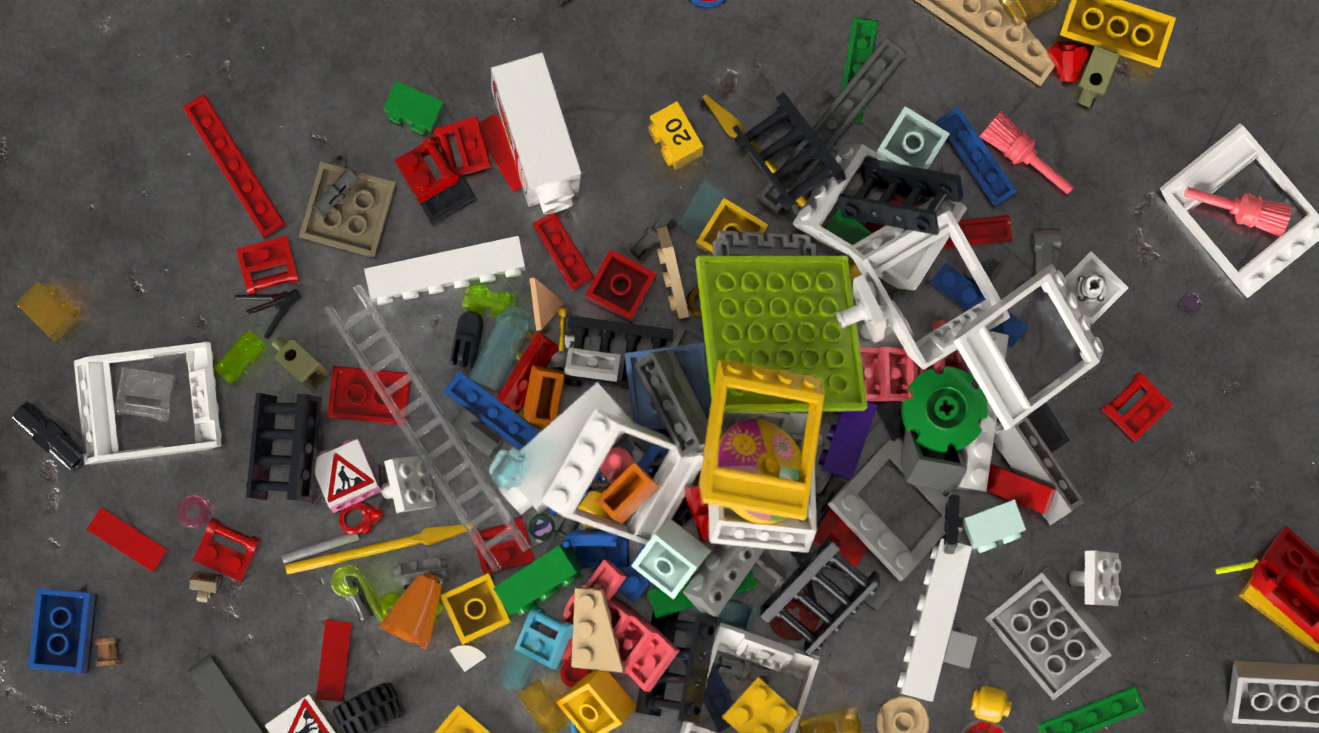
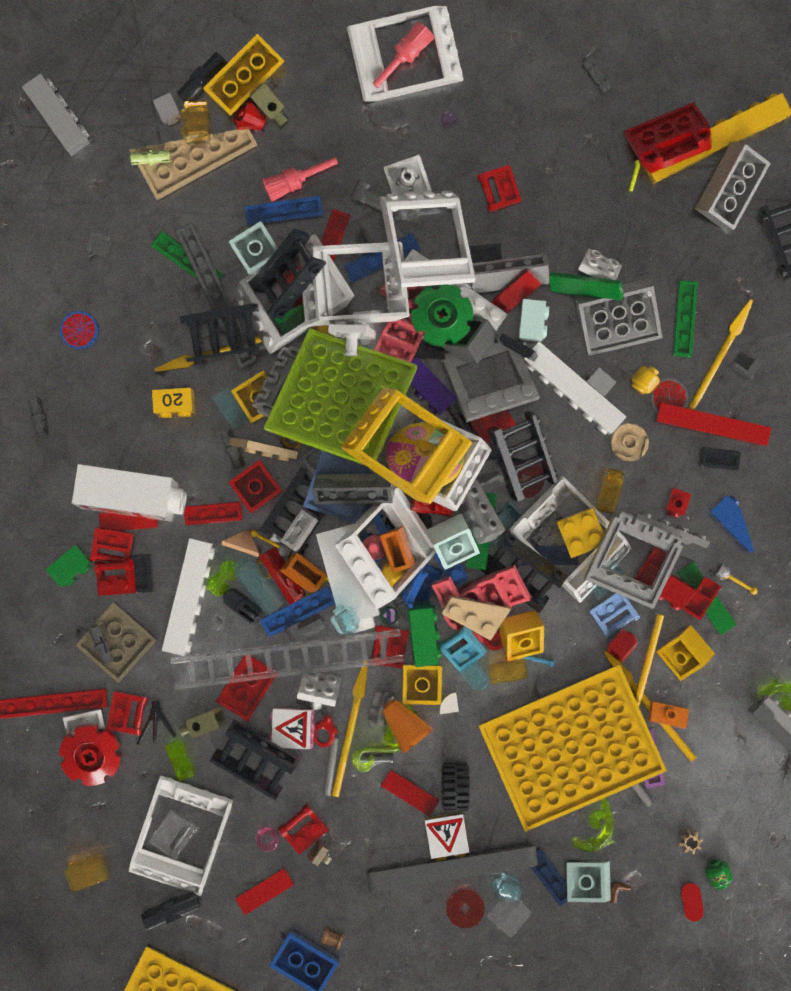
camera: 65 degrees left, 5 degrees up
none -> red piece [59,724,121,786]
none -> white plate [63,708,106,735]
none -> green tile [549,272,624,300]

